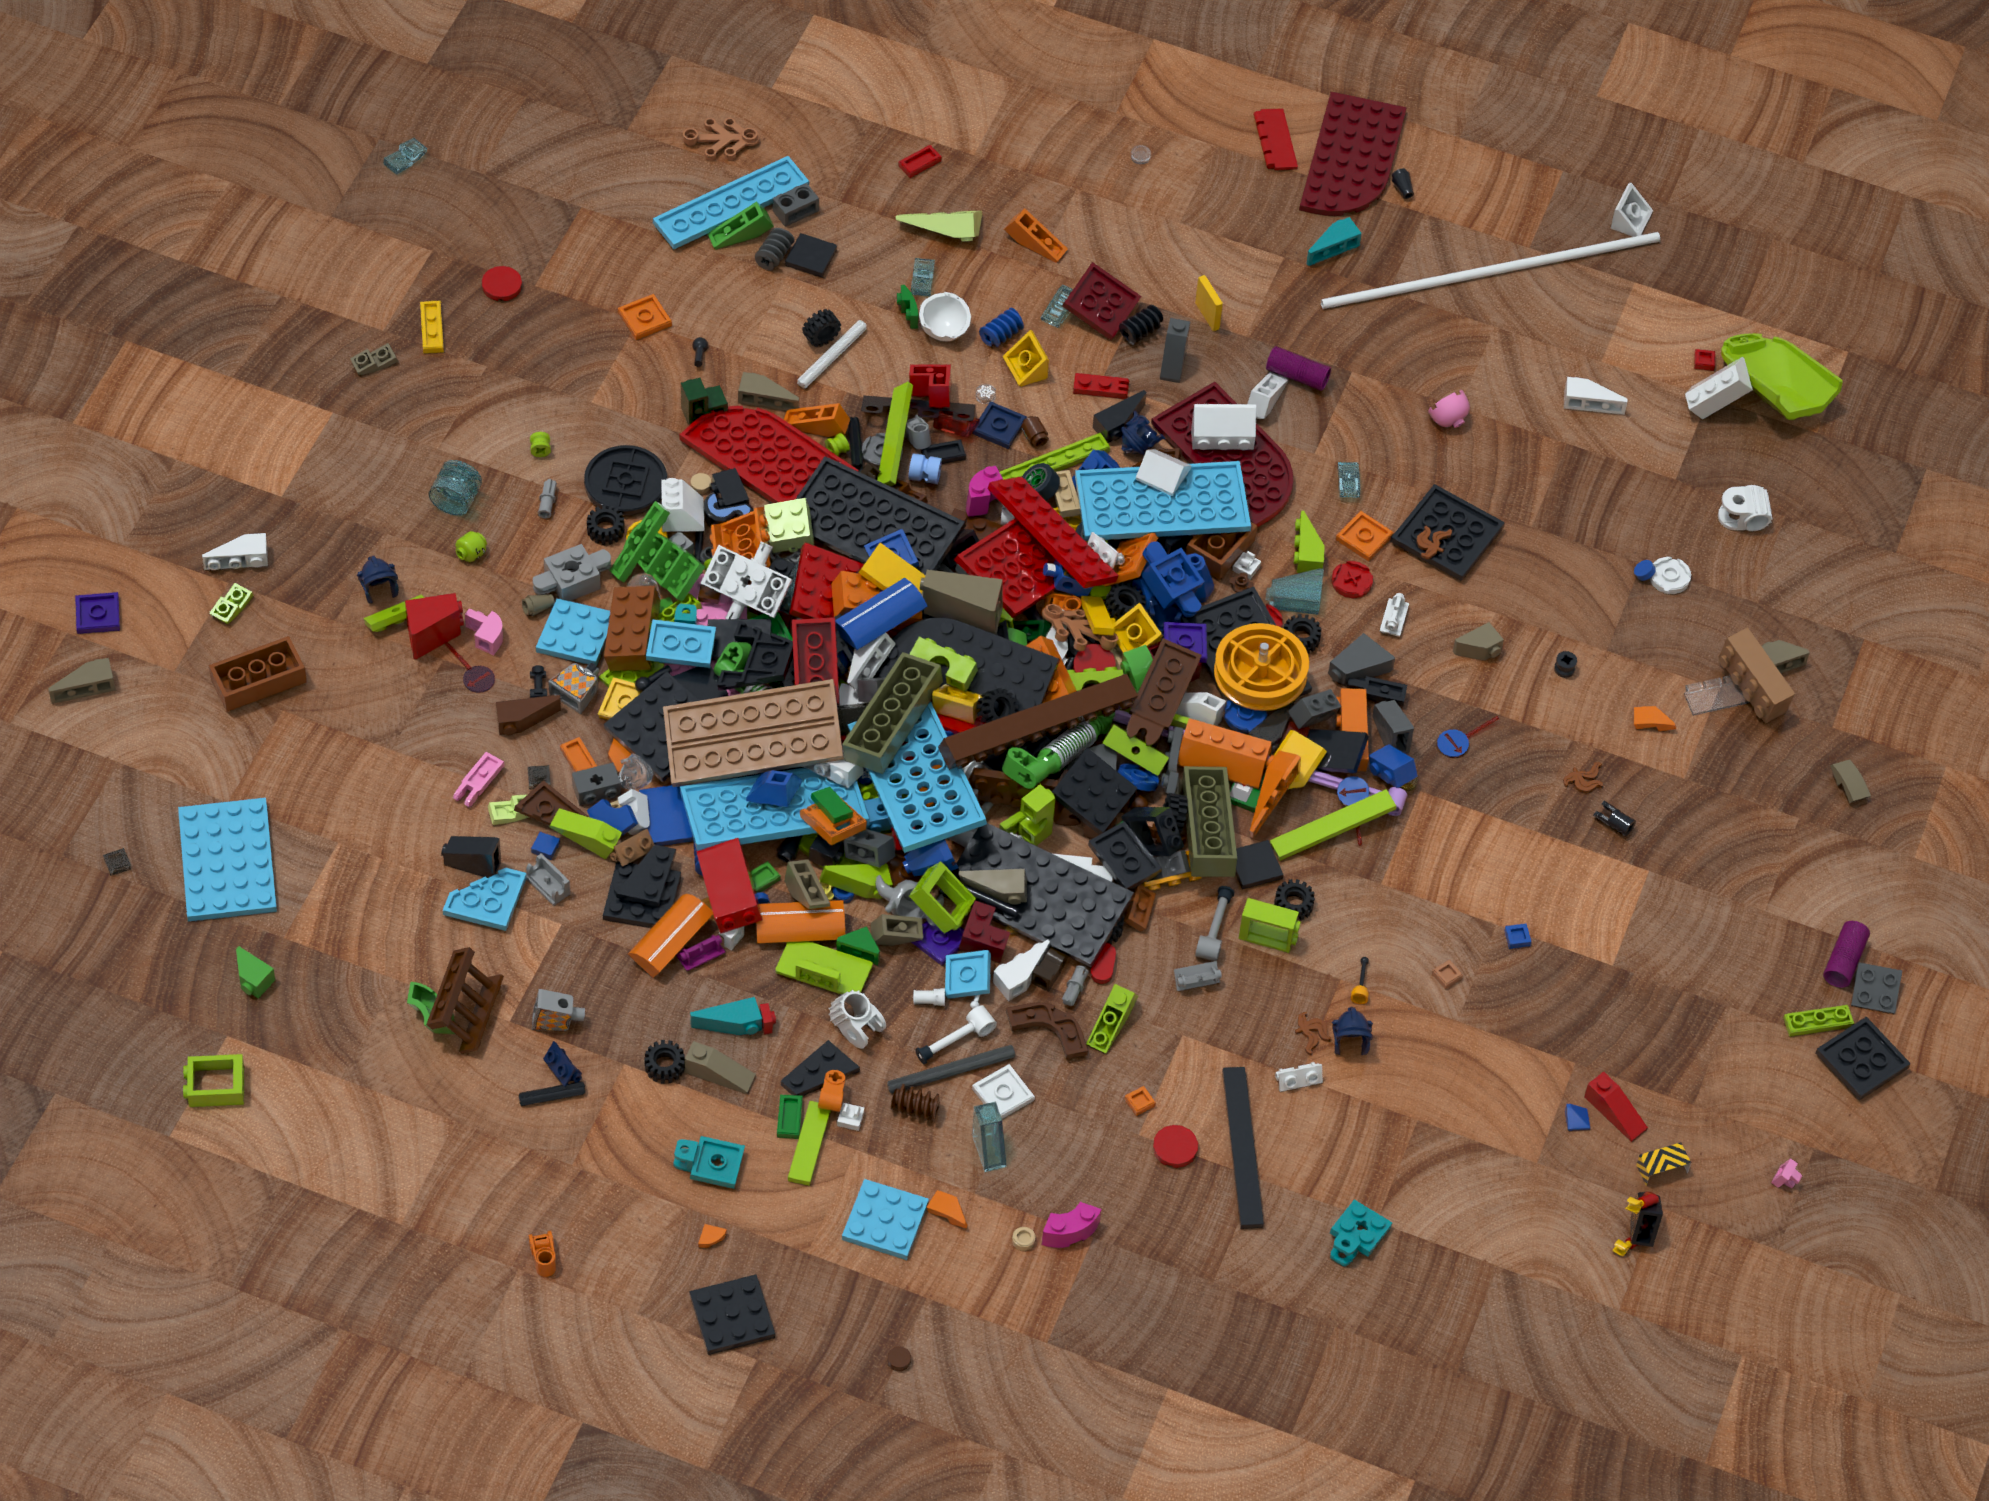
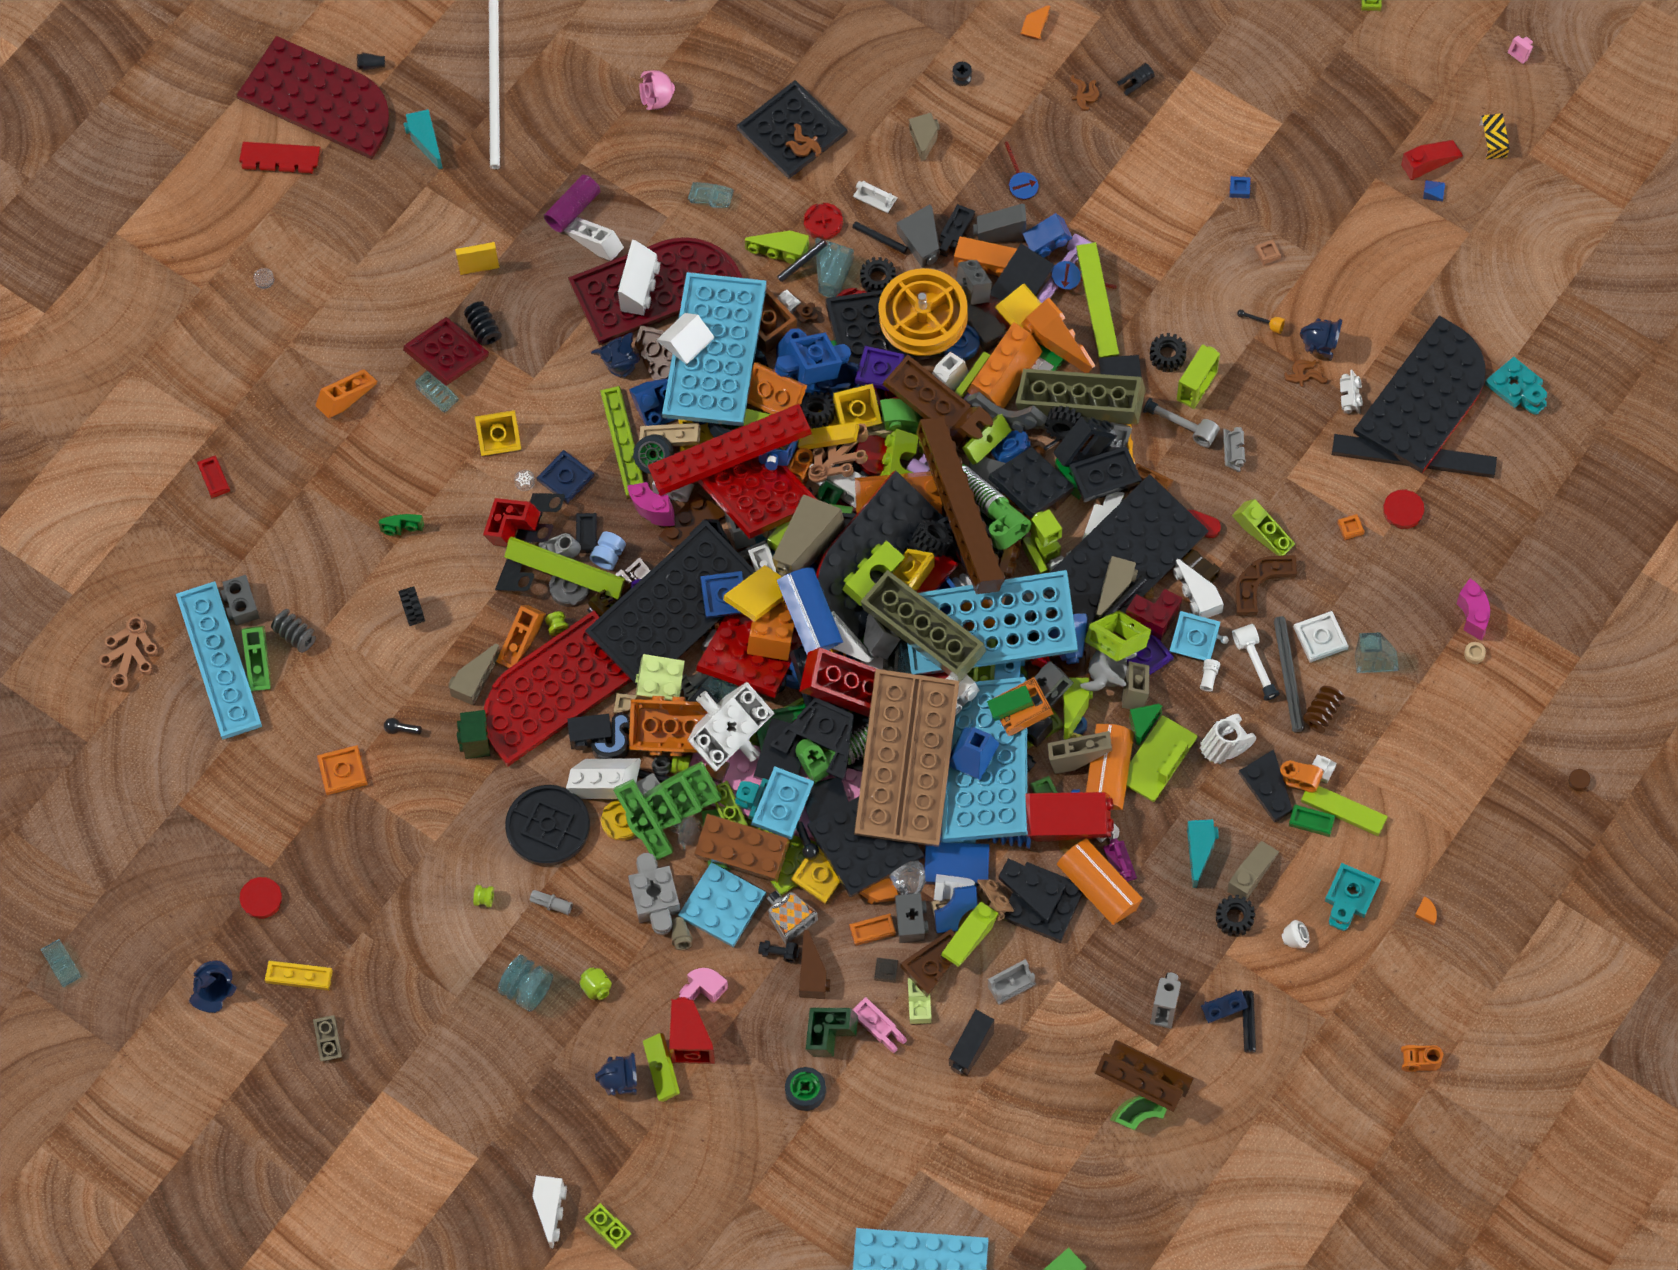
camera: 70 degrees left, 10 degrees up
dark orange brick [208,636,307,712] -> none
medium azure plate [443,868,527,931] -> none
piece [444,642,495,693] -> none
blue tile [531,832,560,860] -> none
black tyre [587,505,625,545] -> none
black plate [689,1274,775,1355] -> none
tan tile [691,473,711,494] -> none
red plate [760,1003,776,1035] -> none
black tile [785,233,837,277] -> none
white axle [798,320,867,388] -> none
medium azure plate [842,1179,929,1260] -> none
black axle [848,417,863,469] -> none
yellowish green wedge [896,211,982,241] -> none
clear light blue slope [911,258,935,296] -> none
white cylinder [919,292,971,342] -> none
orange slope [926,1190,968,1228] -> none
clear red slope [933,411,980,438] -> none
blue piece [979,308,1024,347] -> none
reddish brown brick [1021,416,1049,447] -> none
light grey axle [1062,966,1089,1006] -> none
red hinge [1073,373,1130,399] -> none
white hinge [1088,532,1125,569] -> none
black slope [1092,390,1147,443] -> none
dark grey slope [1160,318,1190,383] -> none
orange tile [1335,511,1394,562] -> none
torso [1612,1192,1663,1256] -> none
none -> dark blue helmet [189,960,237,1013]
none -> black bar [777,239,828,282]
none -> wheel [785,1067,826,1111]
none -> dark green brick [806,1008,858,1057]
none -> black bar [852,221,908,254]
none -> white cone [1282,920,1309,948]
none -> black plate [1353,315,1486,474]

